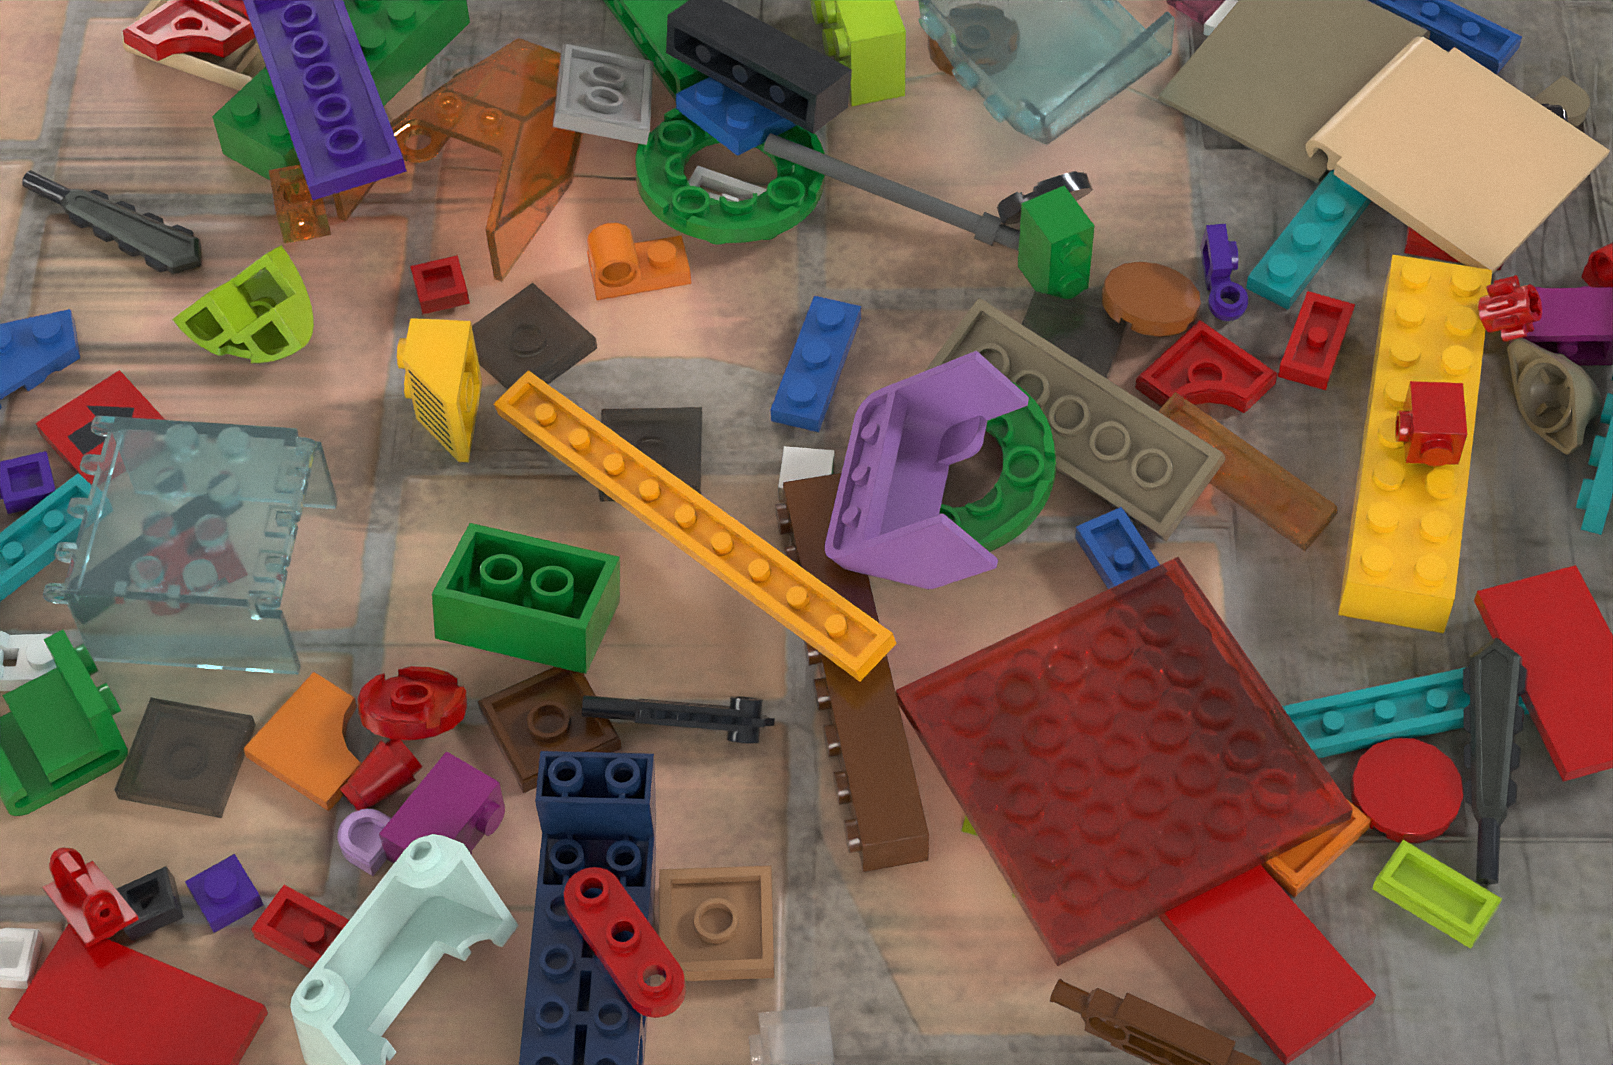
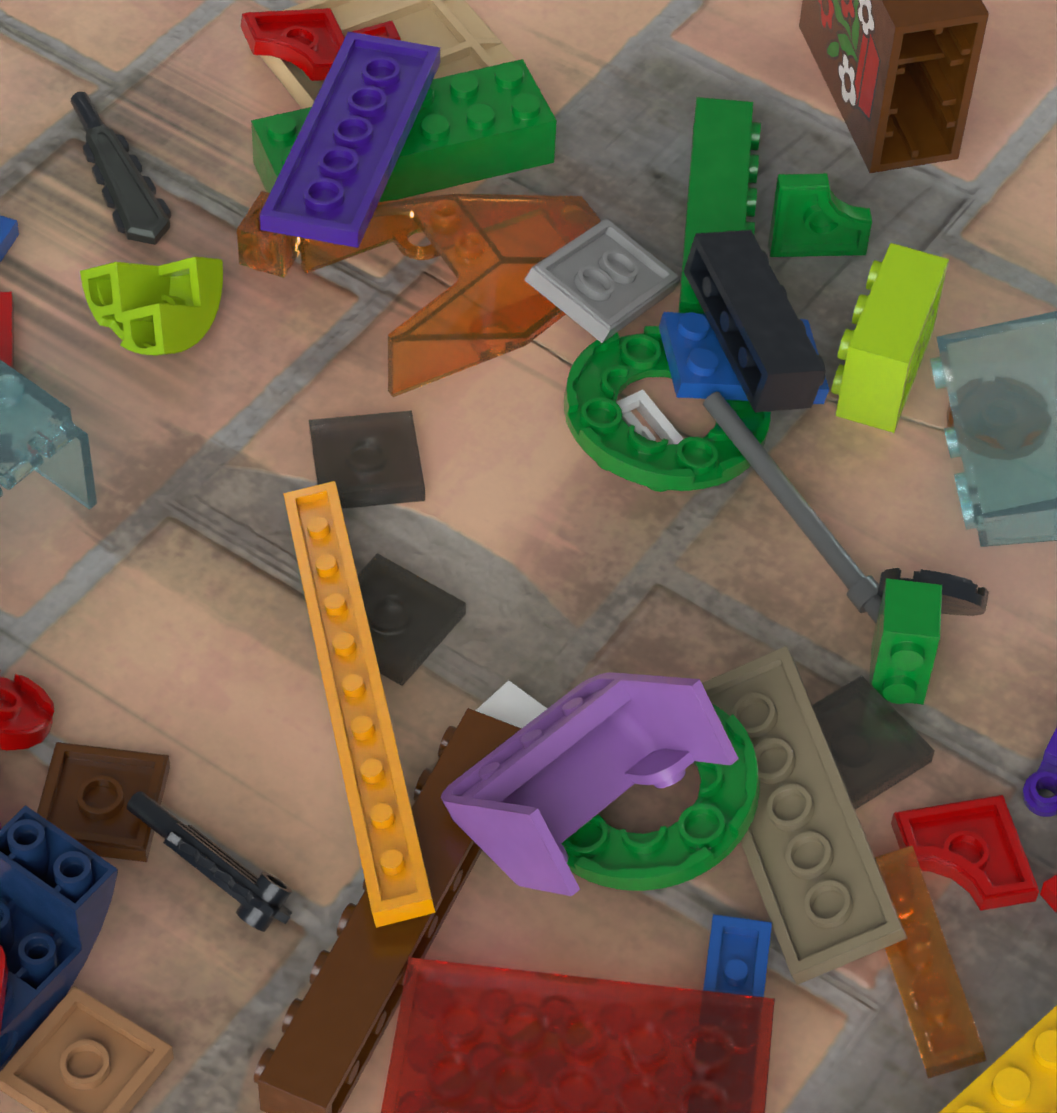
camera: 30 degrees right, 5 degrees down
yellow slope [397,318,482,463] -> none
red plate [410,255,470,315] -> none
green brick [432,523,620,674] -> none
orange plate [587,223,692,300] -> none
blue plate [770,296,861,432] -> none
dark orange tile [1101,261,1201,337] -> none

